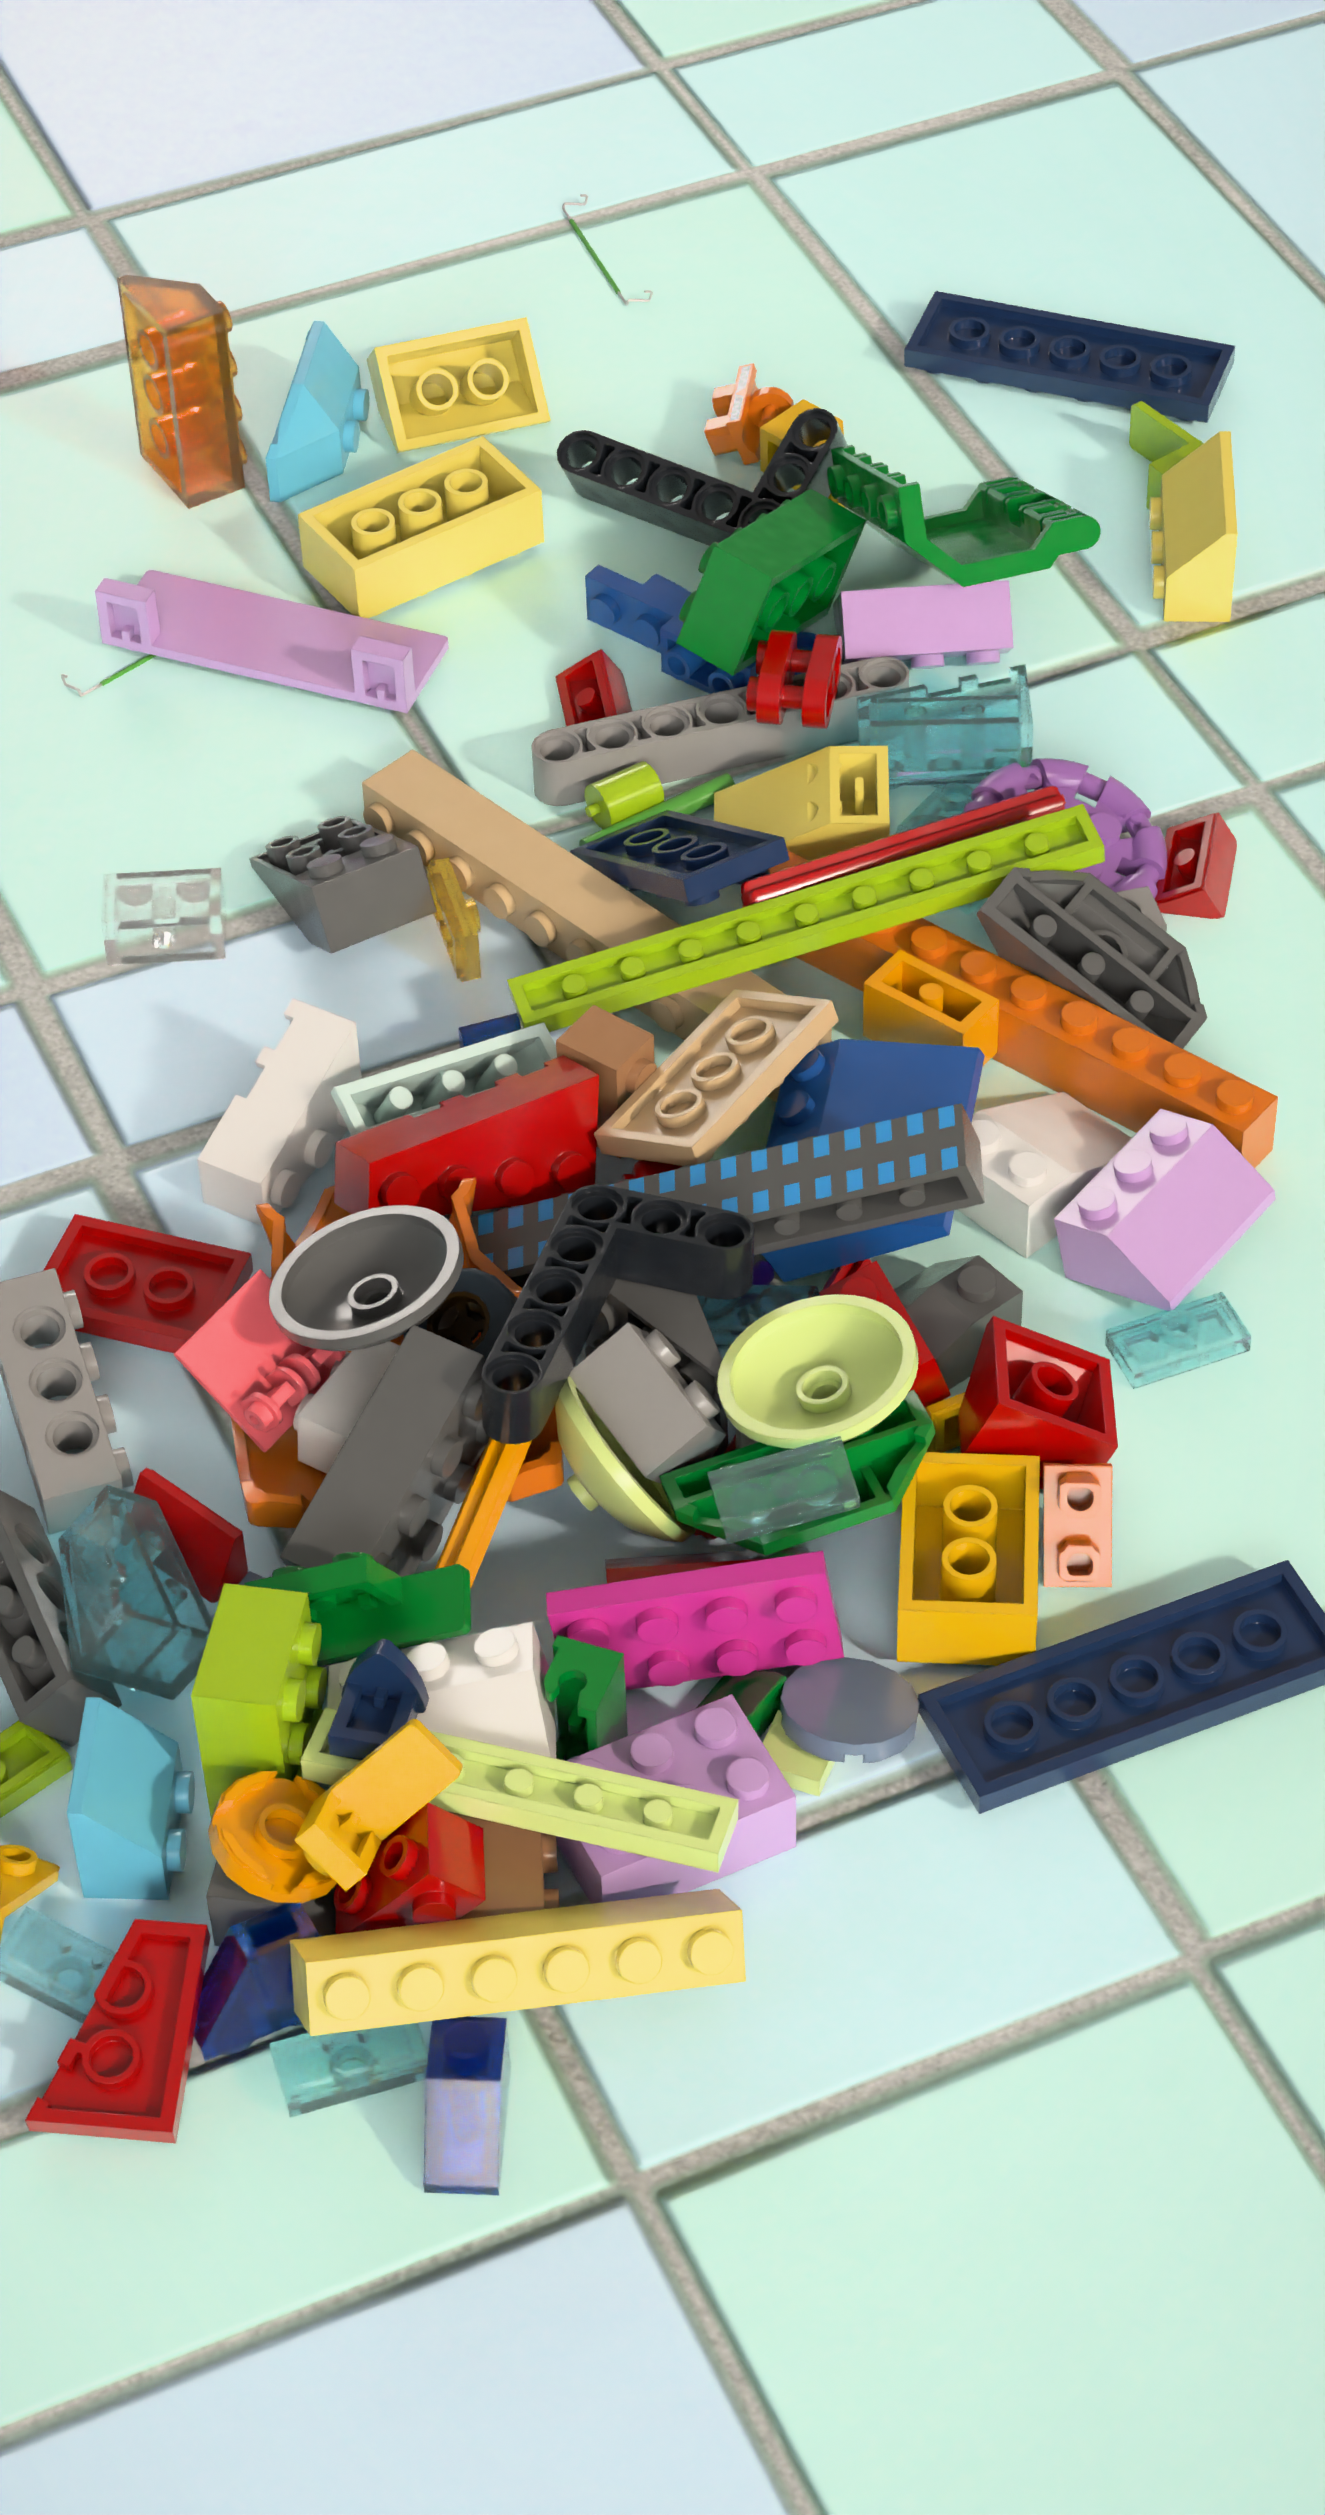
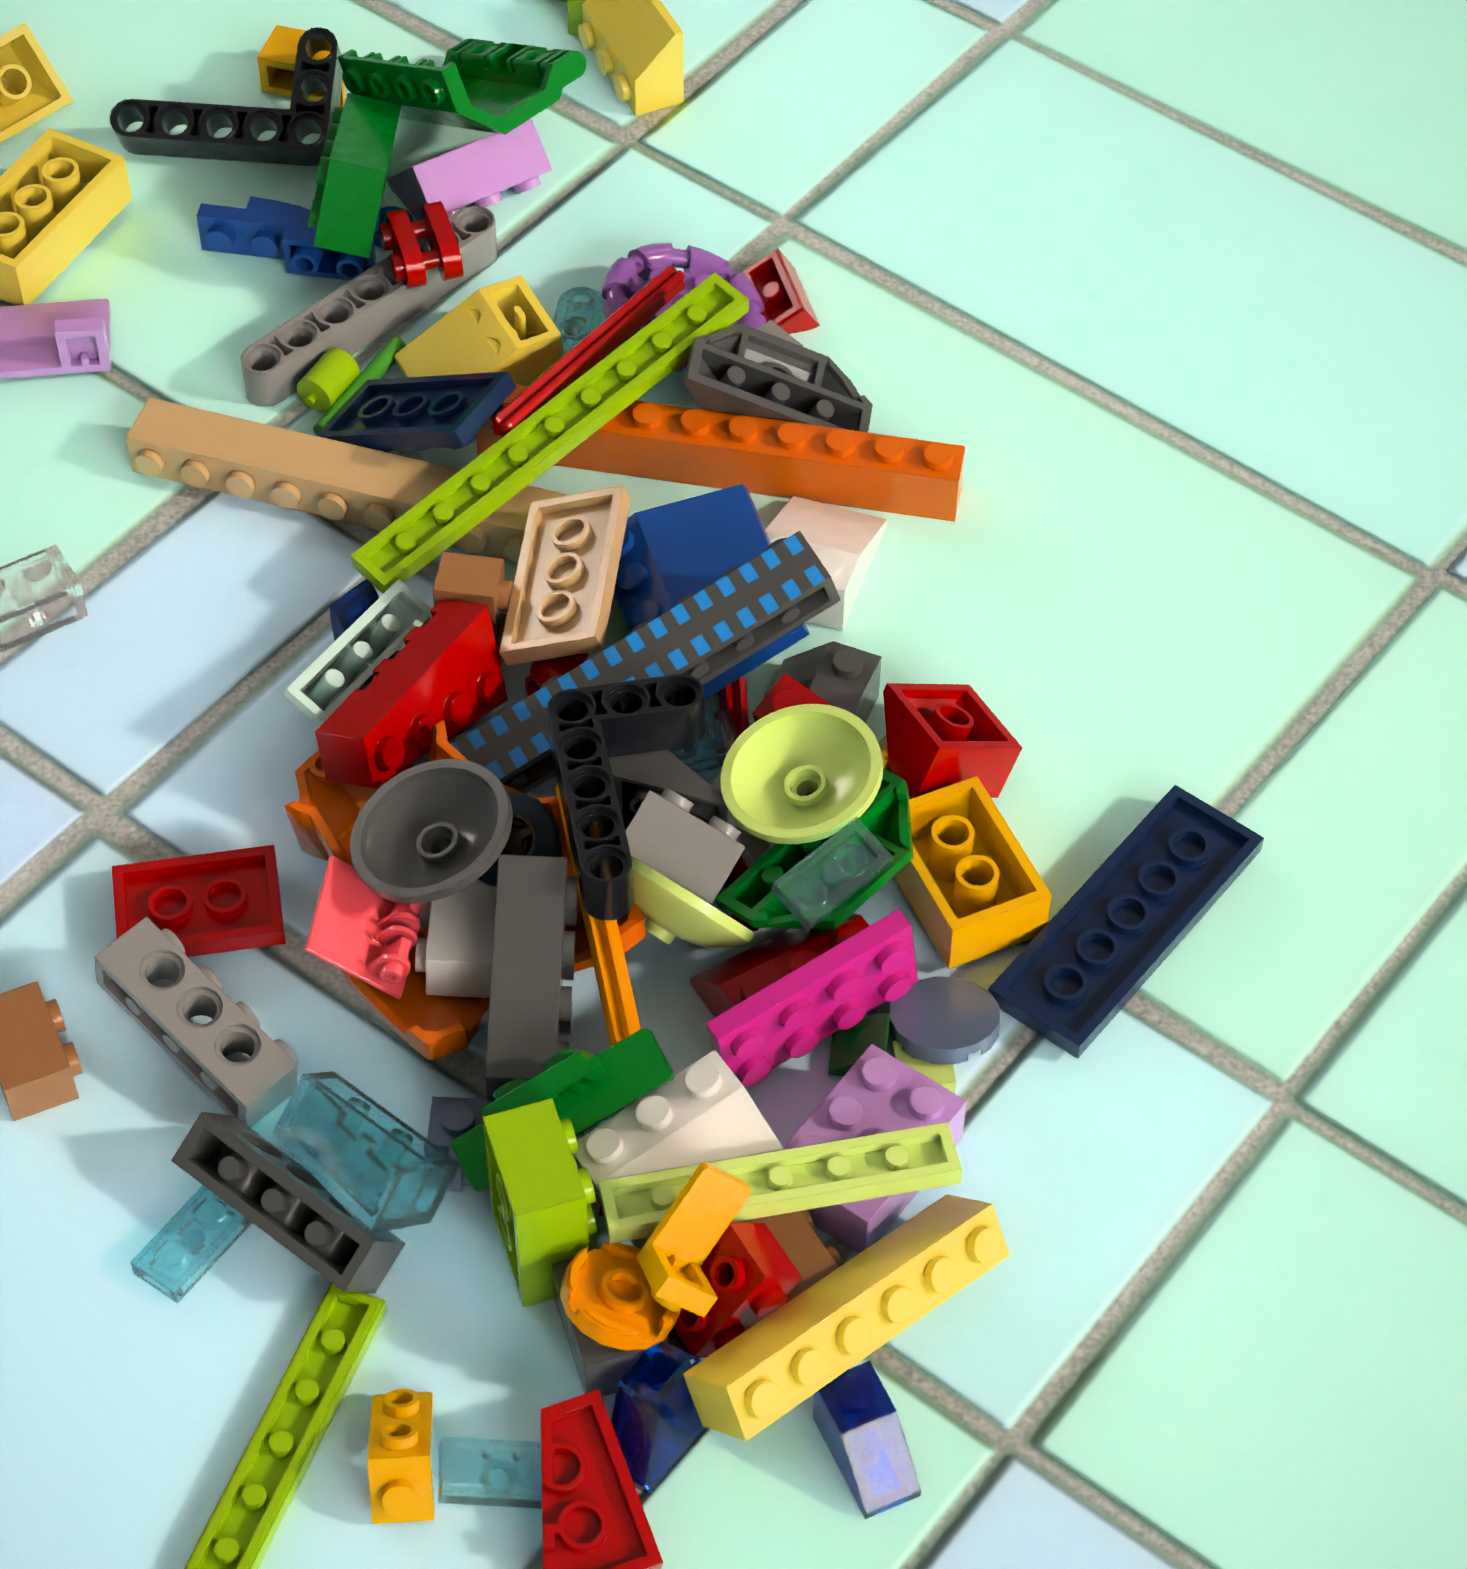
camera: 30 degrees left, 5 degrees up
medium azure slope [67,1697,195,1900] -> none
red slope [122,1467,248,1603] -> none
white wedge [197,998,362,1226] -> none
dark grey slope [249,816,437,954] -> none
clear light blue plate [269,2023,433,2118] -> none
dark blue tile [328,1639,429,1760] -> none
clear yellow plate [427,857,481,982] -> none
green hinge [544,1635,628,1761] -> none
red slope [555,649,632,726] -> none
orange hips [704,363,794,465] -> none
clear light blue wedge [857,664,1033,790] -> none
light orange brick [863,949,999,1066] -> none
hips [1043,1463,1113,1587] -> none
lavender slope [1054,1109,1276,1312] -> none
clear light blue plate [1105,1292,1252,1389] -> none

